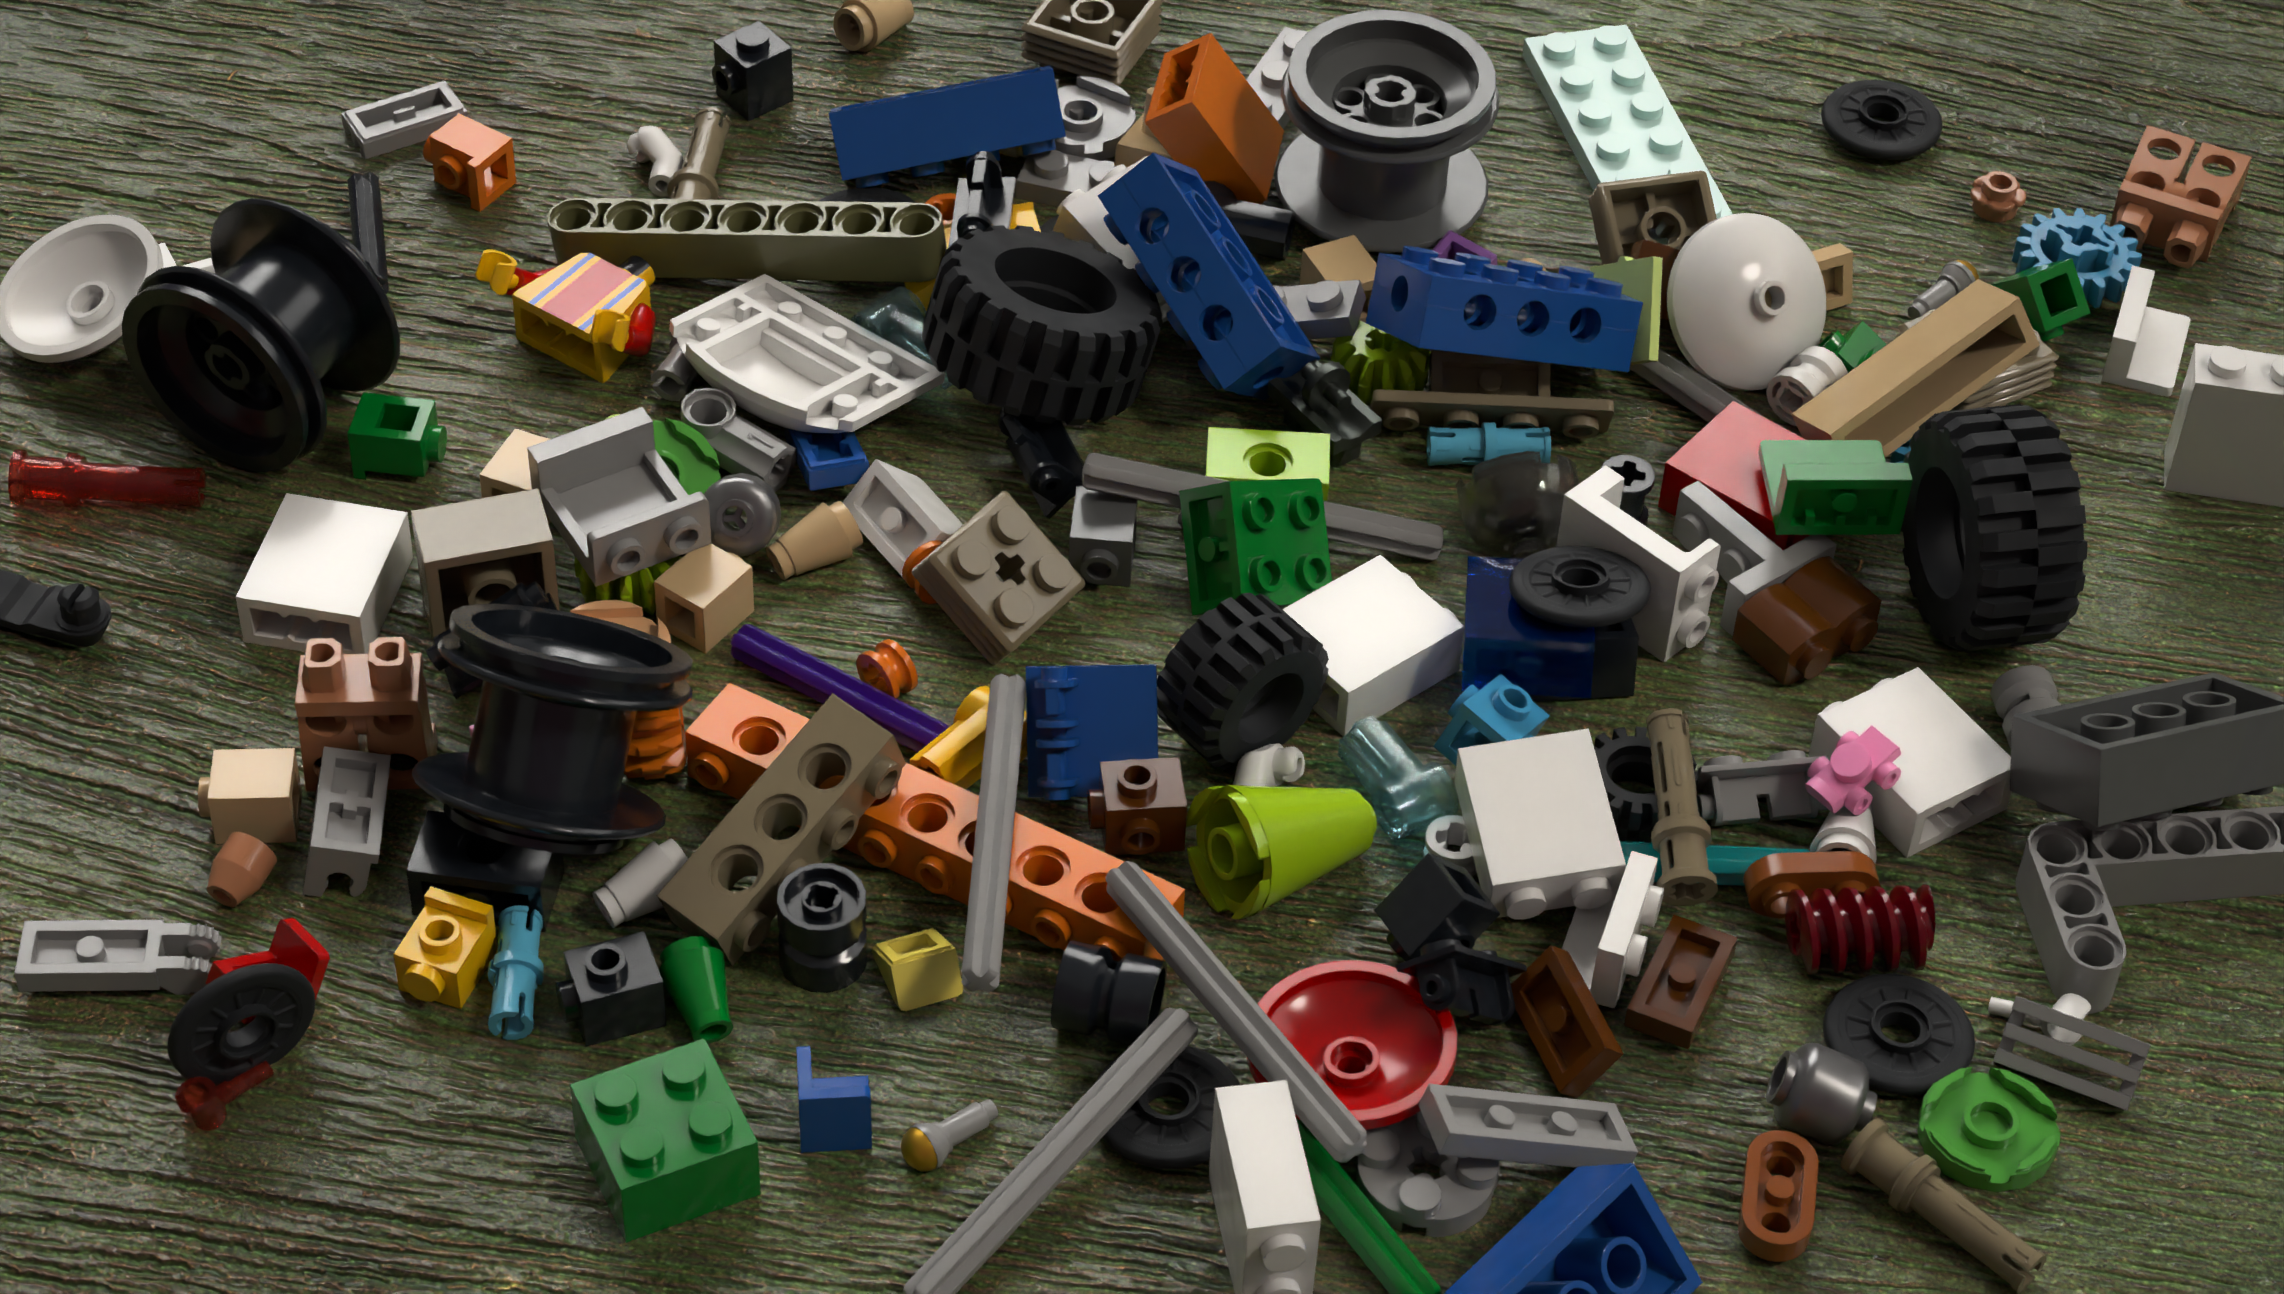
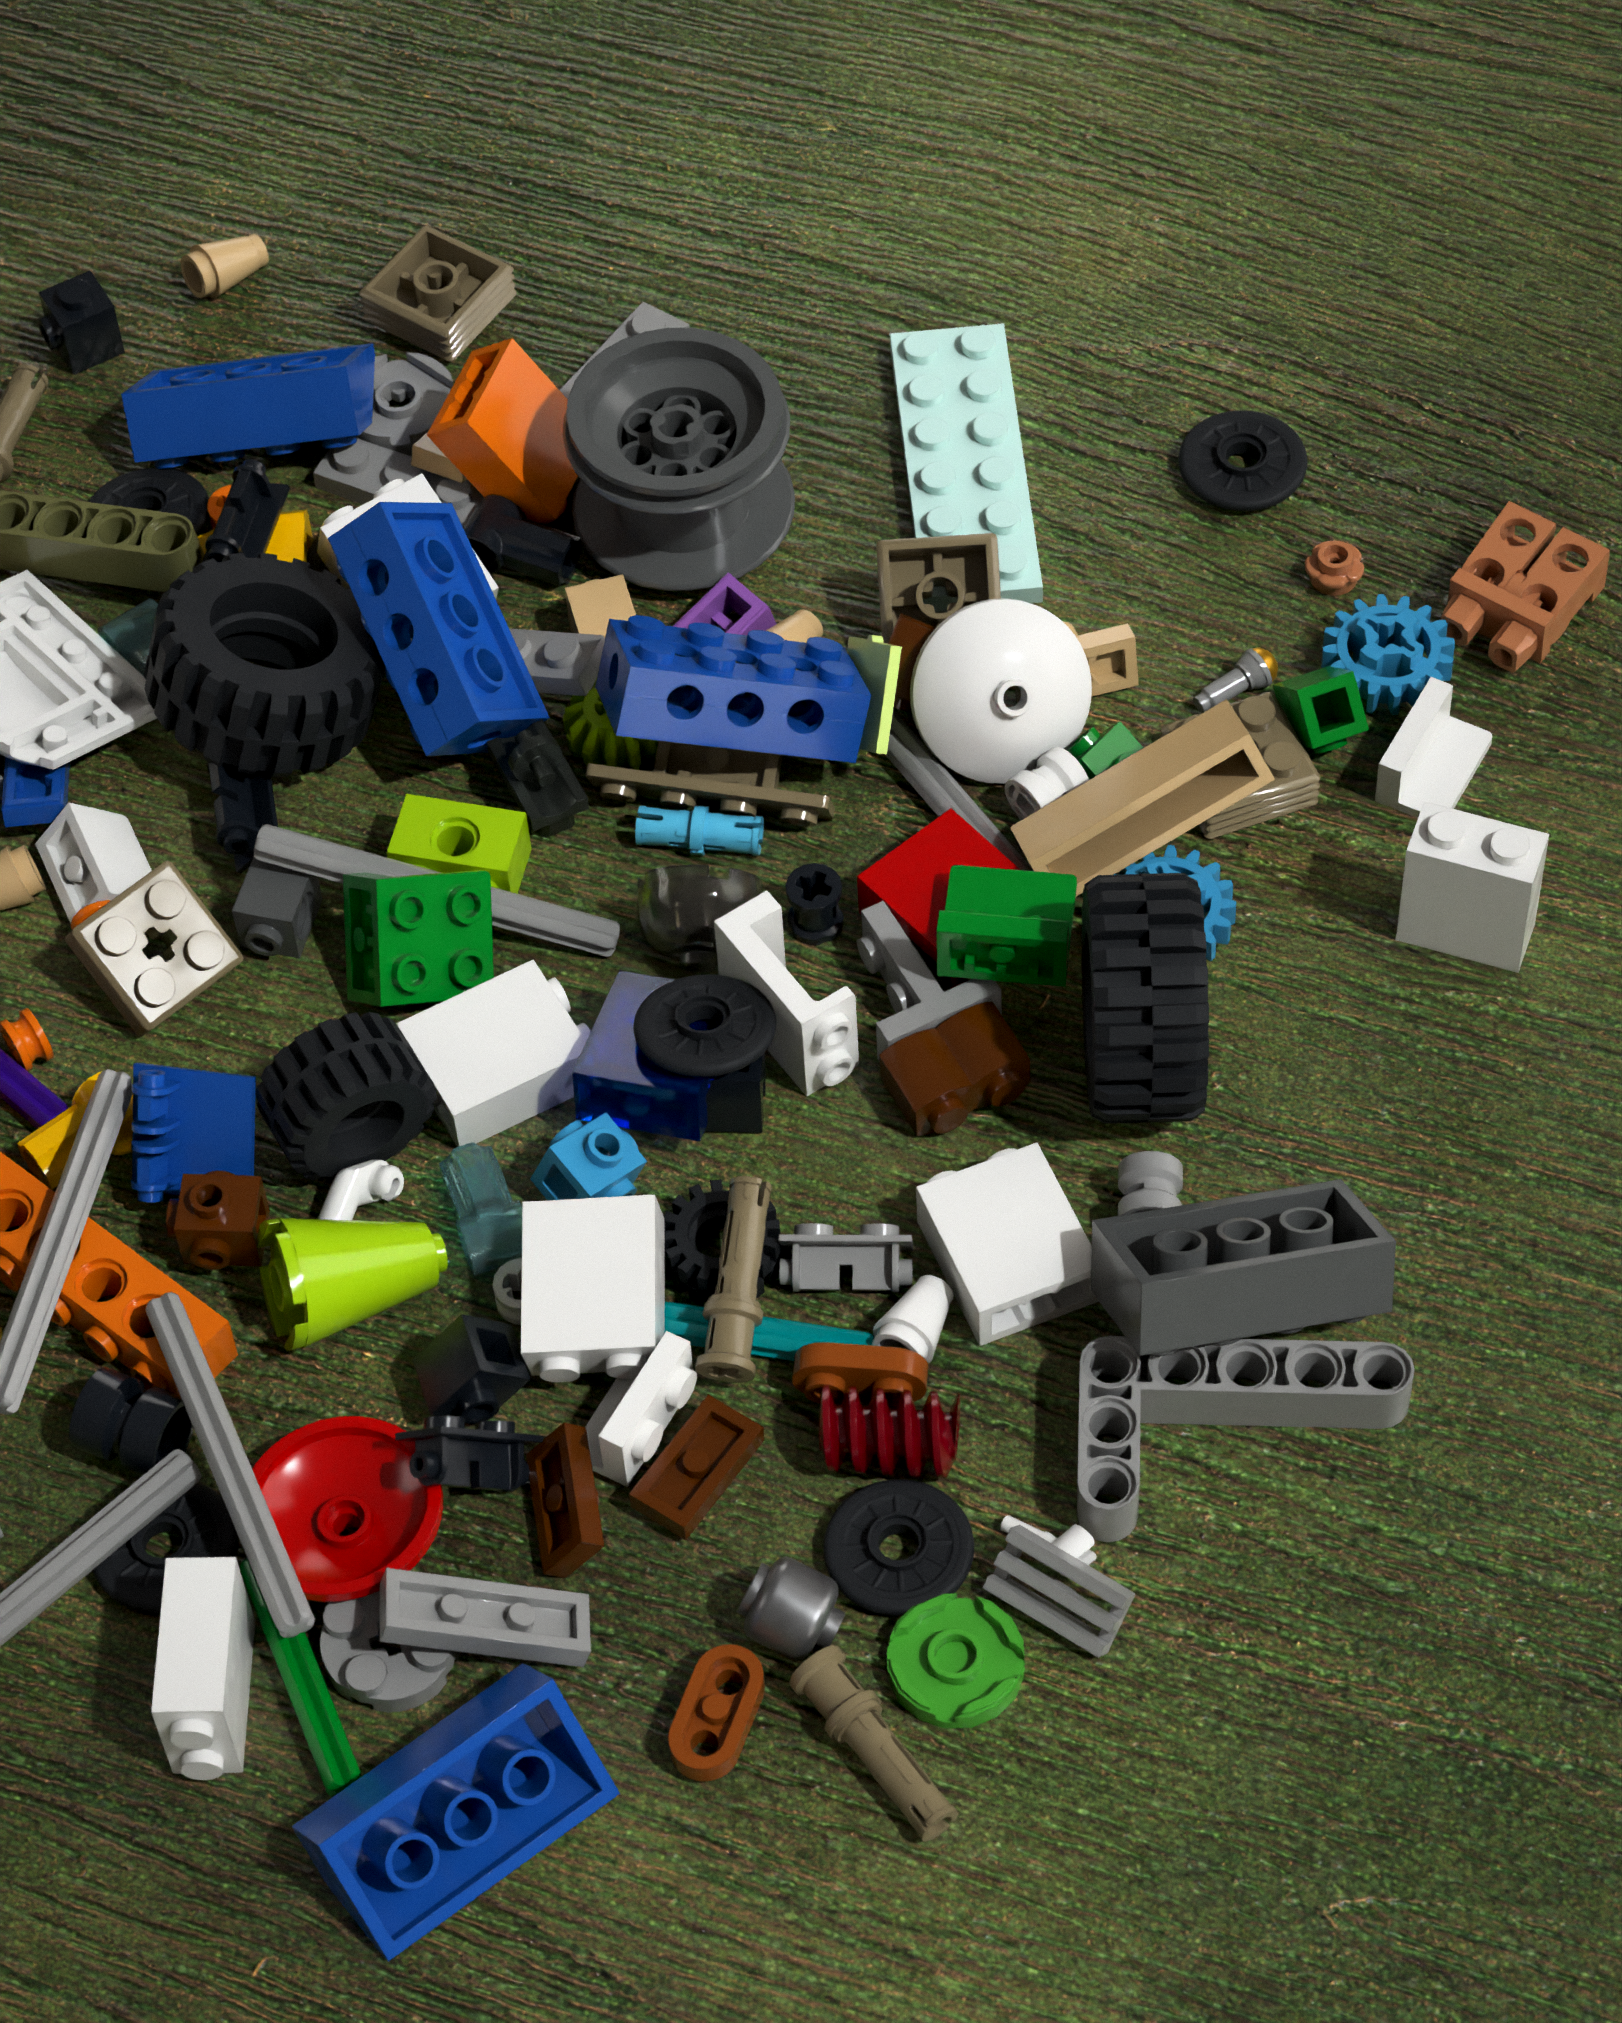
camera: 15 degrees right, 10 degrees up
bright pink piece [1805,725,1901,816] -> none

